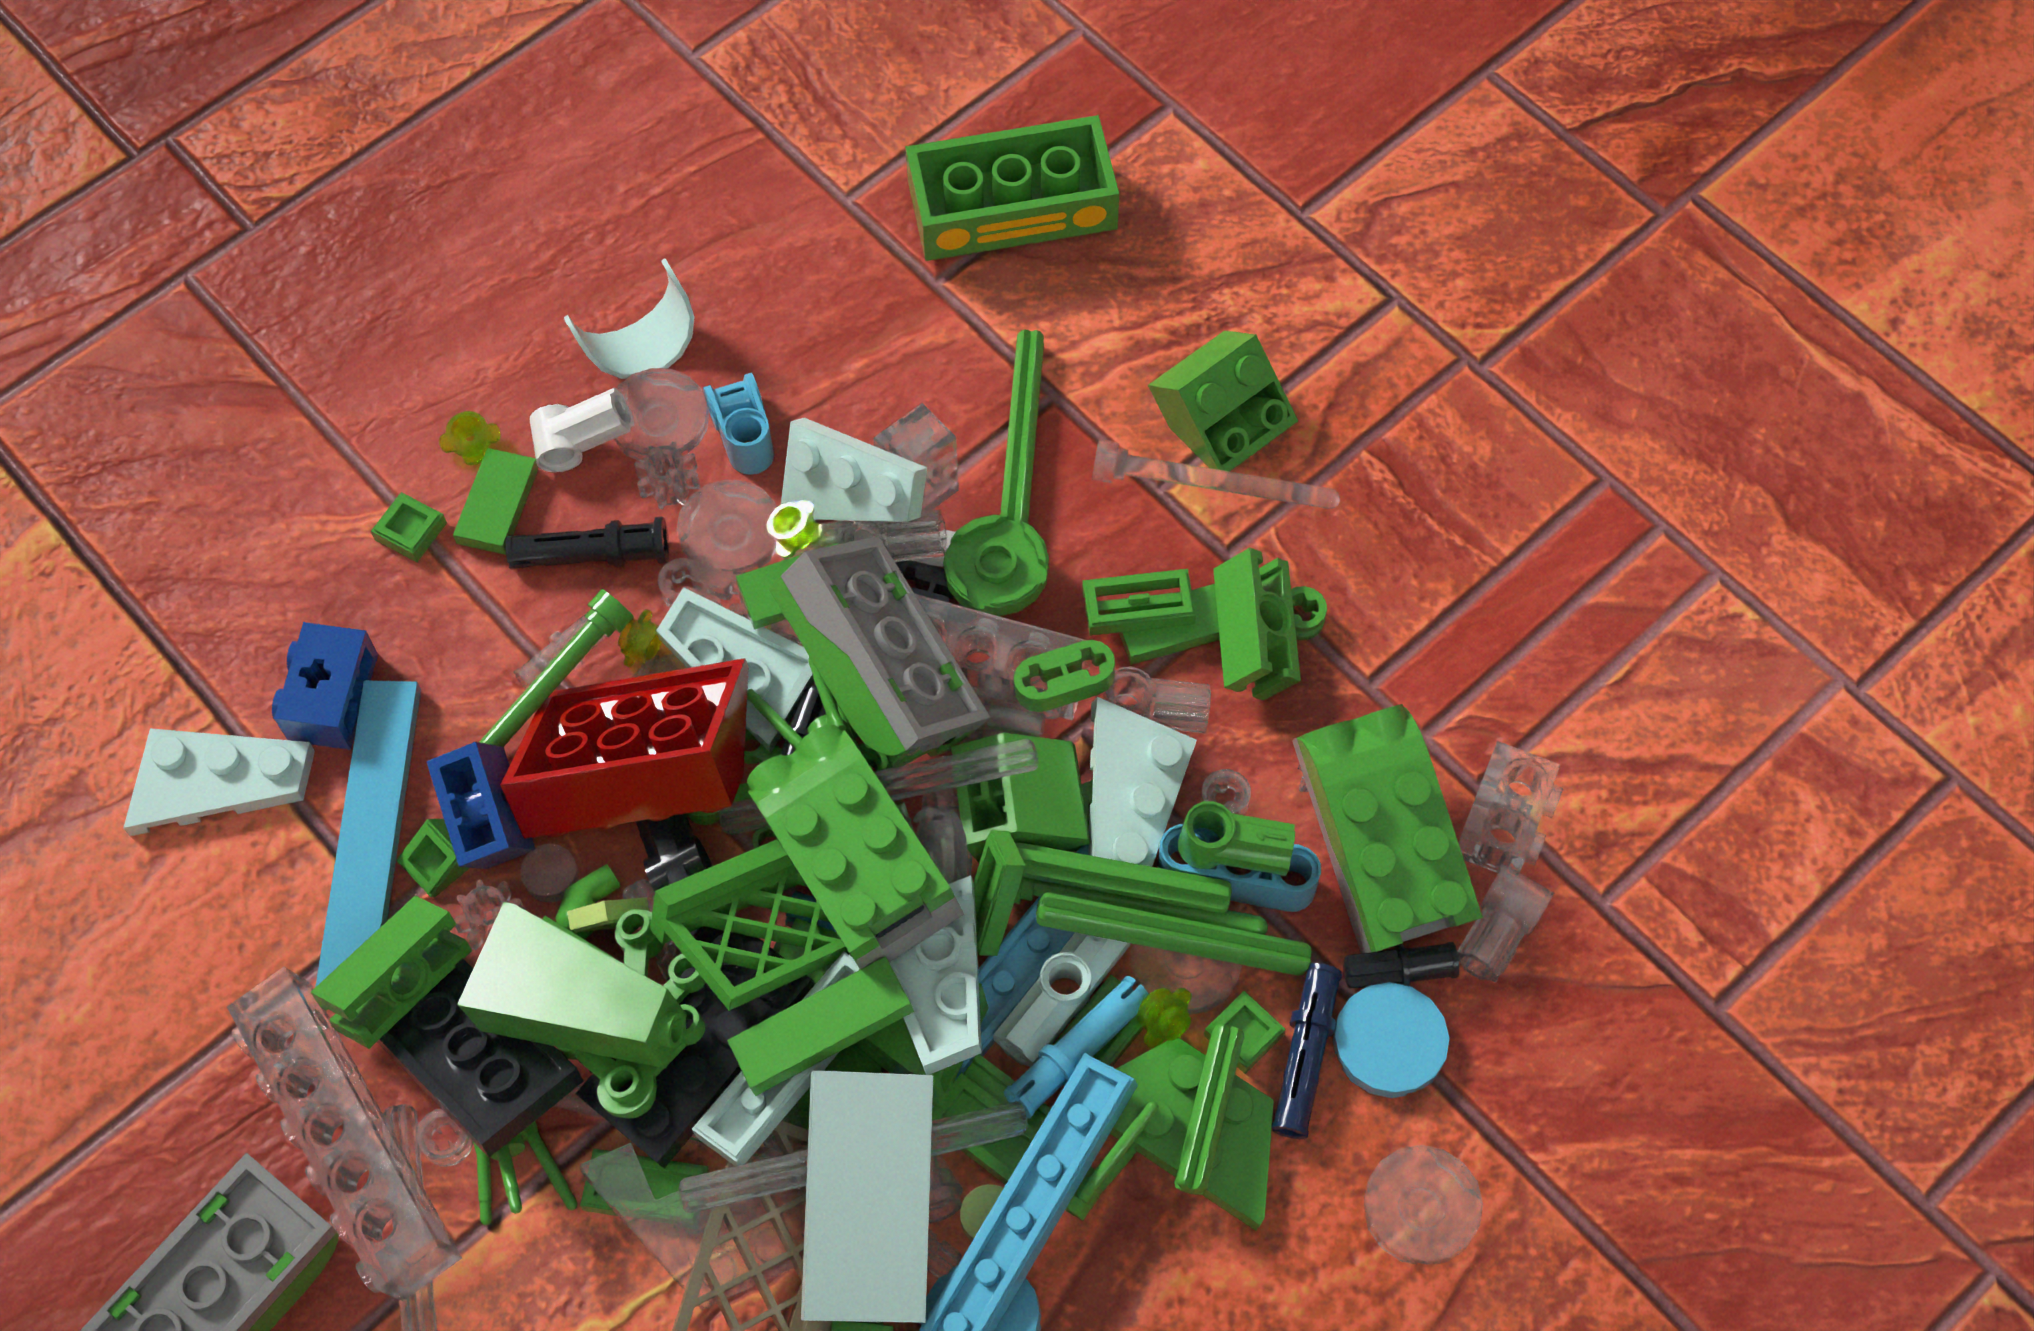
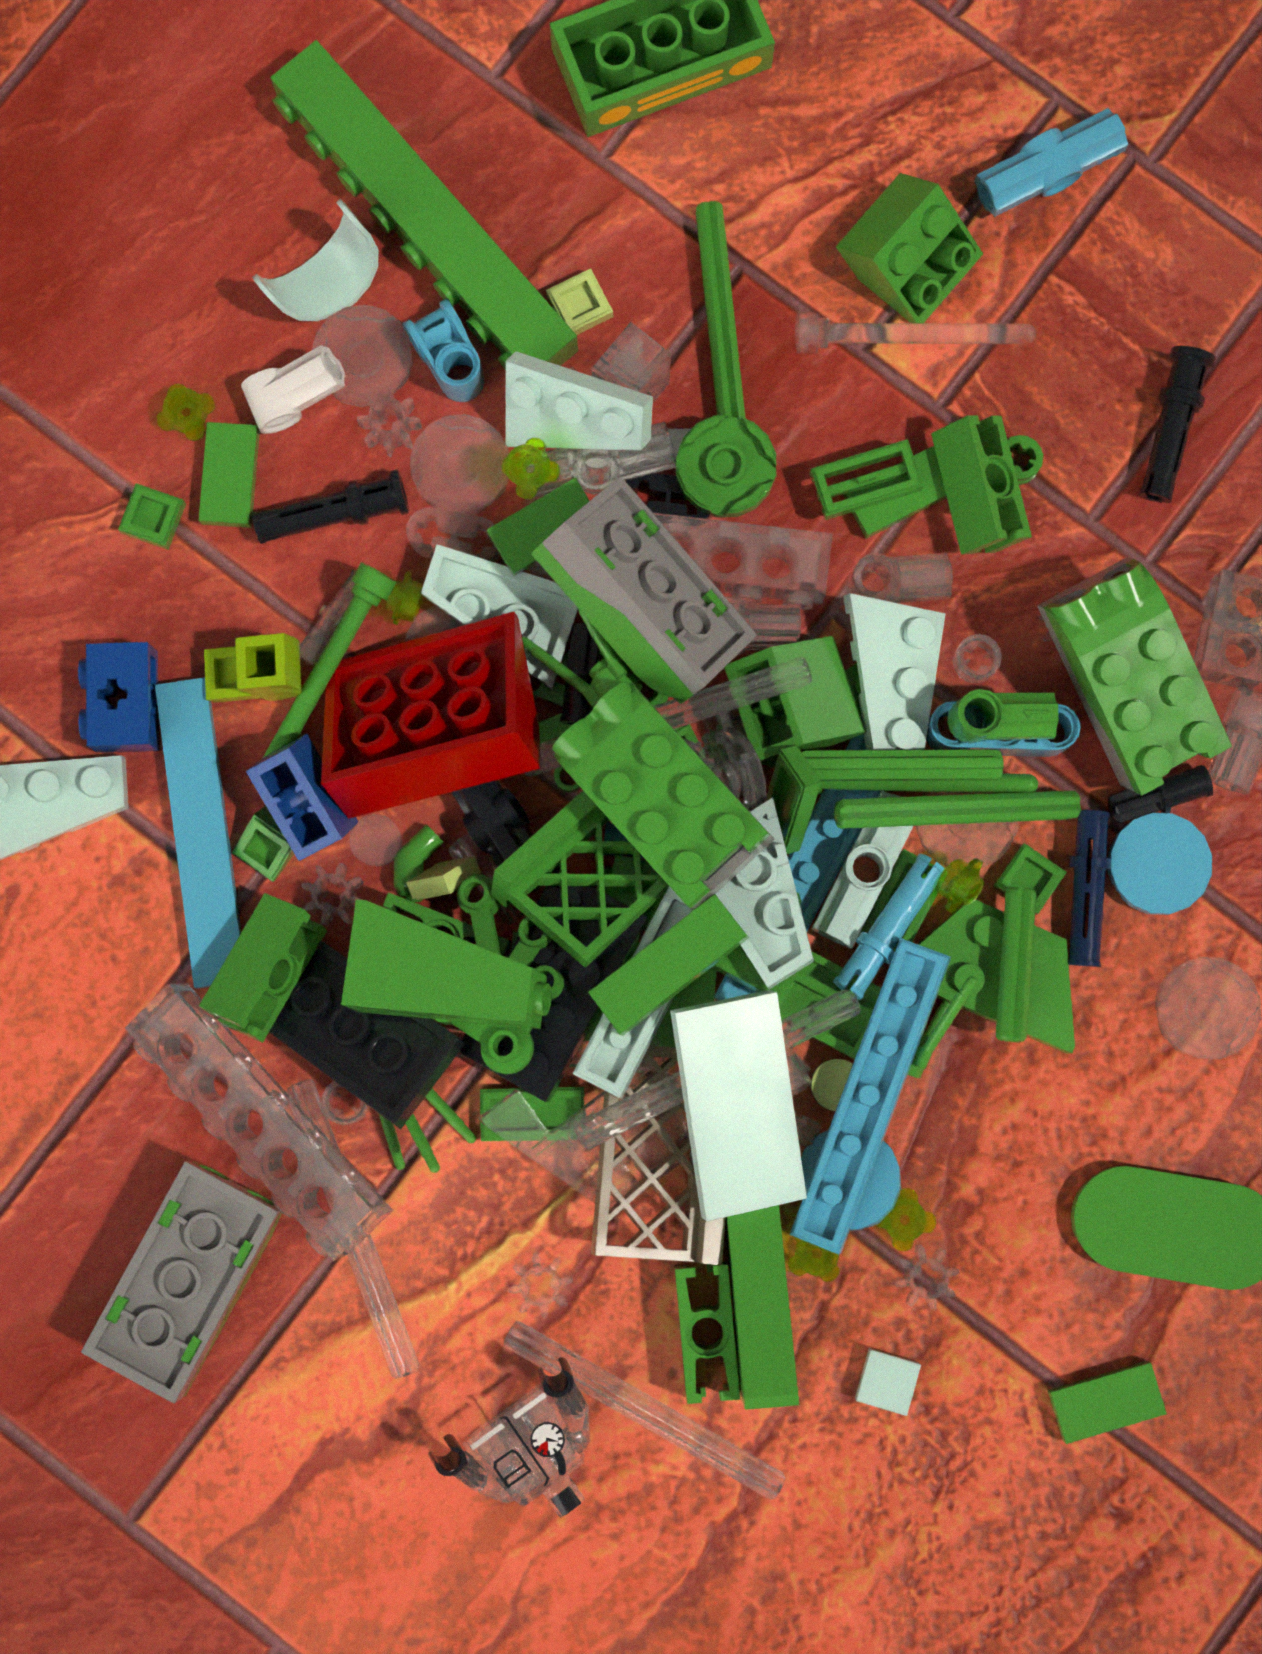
camera: 10 degrees left, 20 degrees up
bright green beam [1014,640,1115,712] -> none
none -> lime brick [204,633,302,703]
none -> bright green brick [270,40,578,371]
none -> yellowish green tile [546,268,613,335]
none -> medium azure piece [974,108,1129,217]
none -> black pin [1139,346,1216,503]

